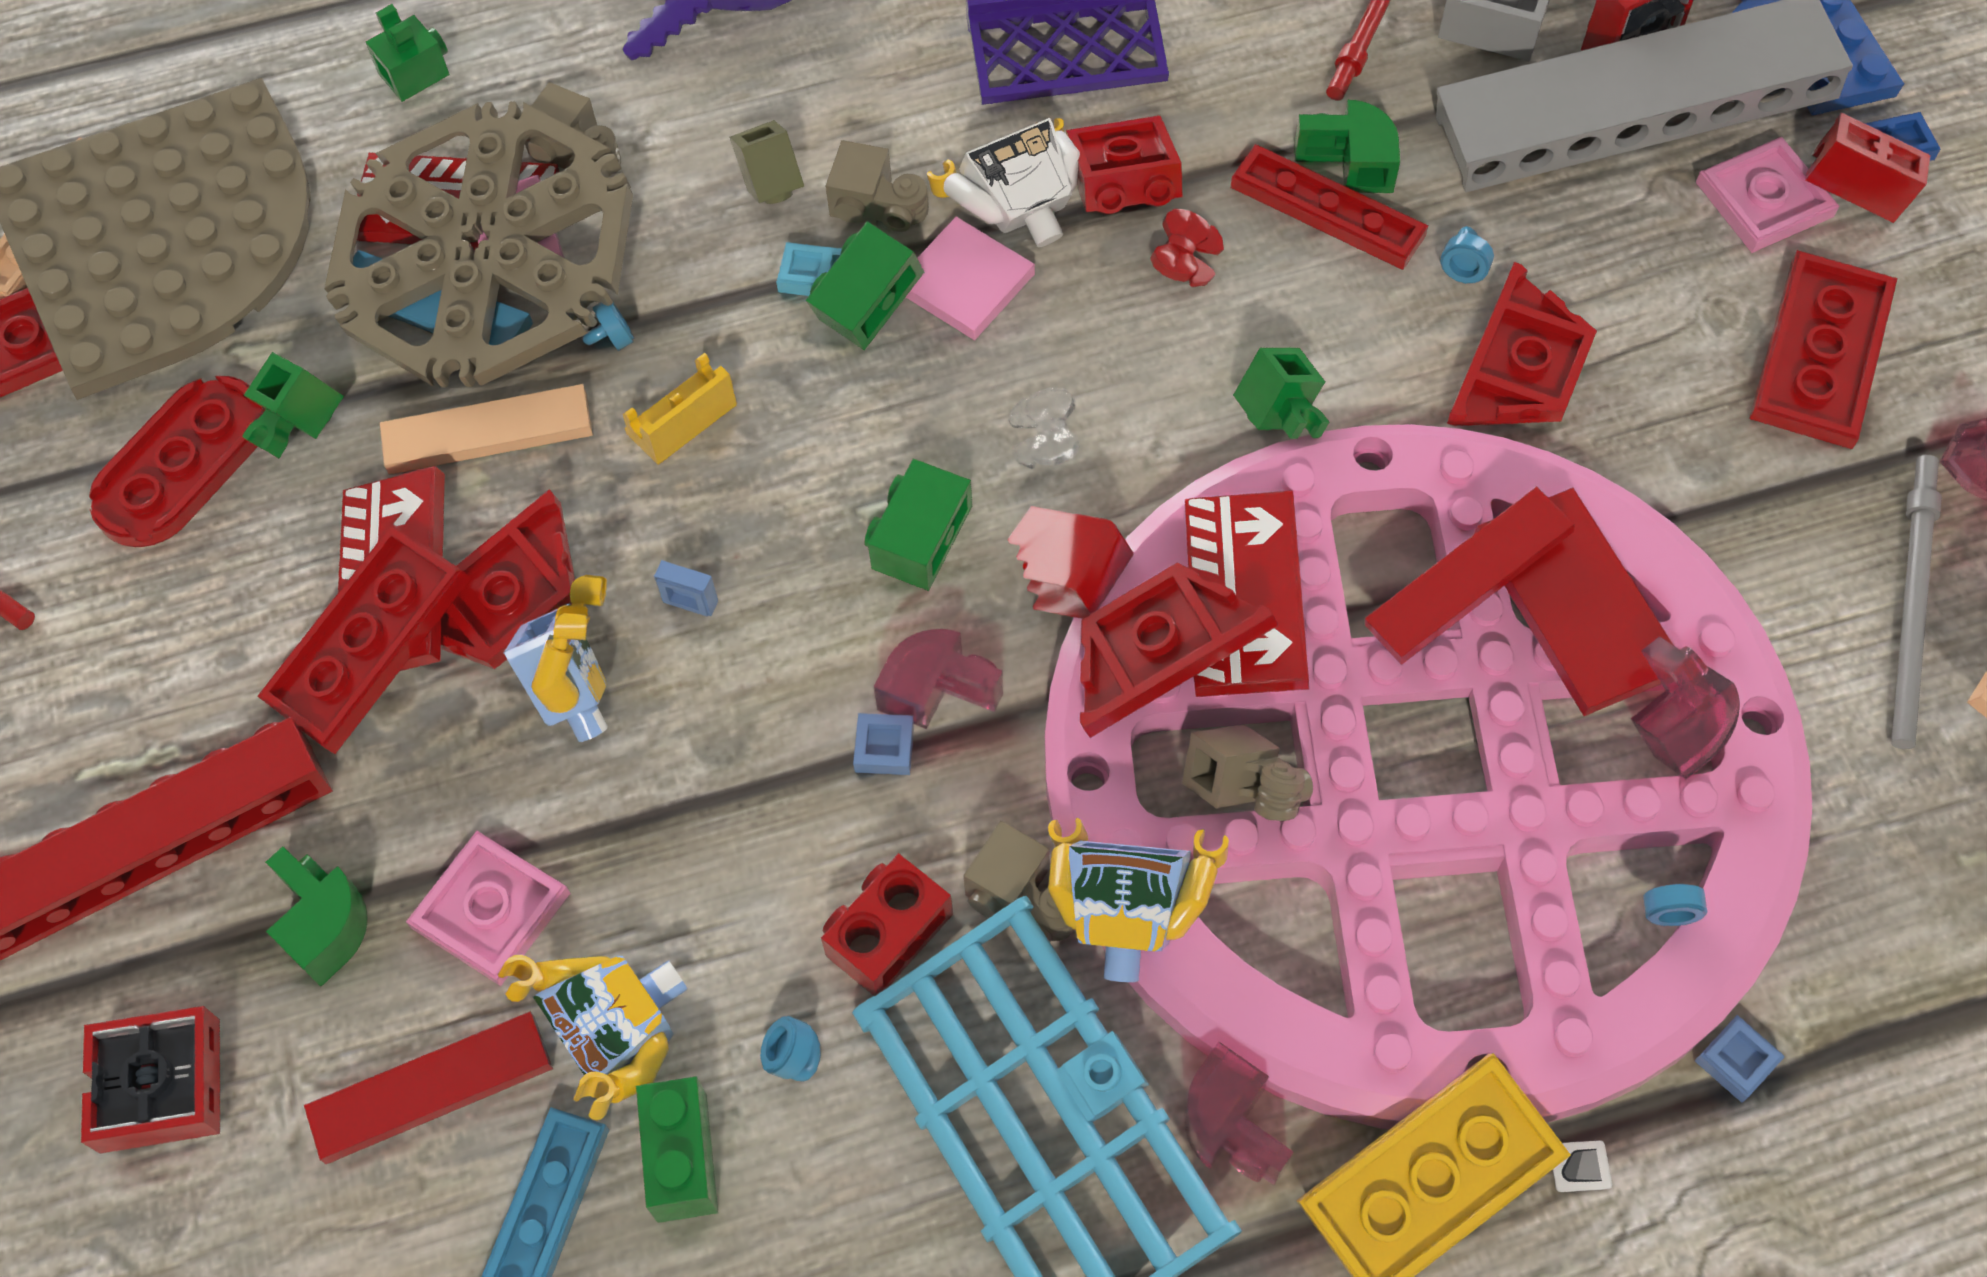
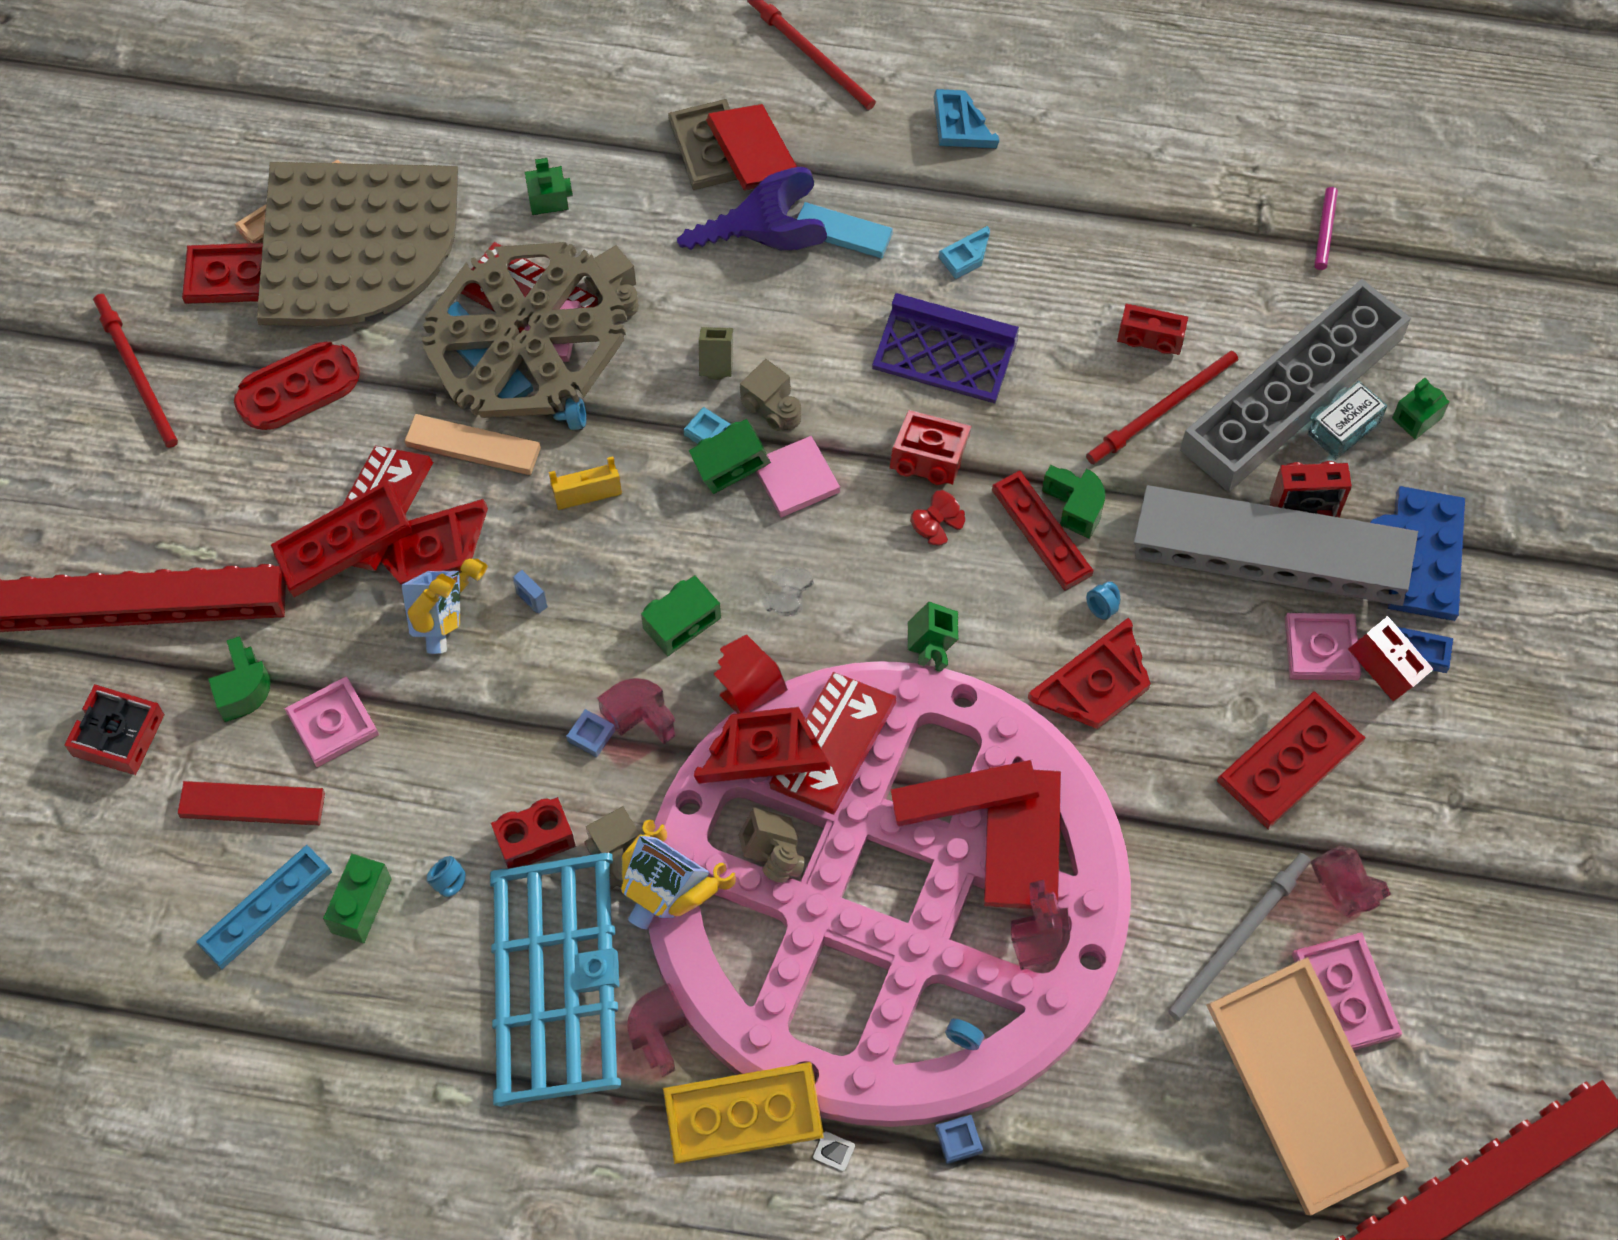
camera: 25 degrees right, 0 degrees up
green brick [242,352,344,459] -> none
torso [498,955,688,1121] -> none
white torso [927,118,1080,247] -> none

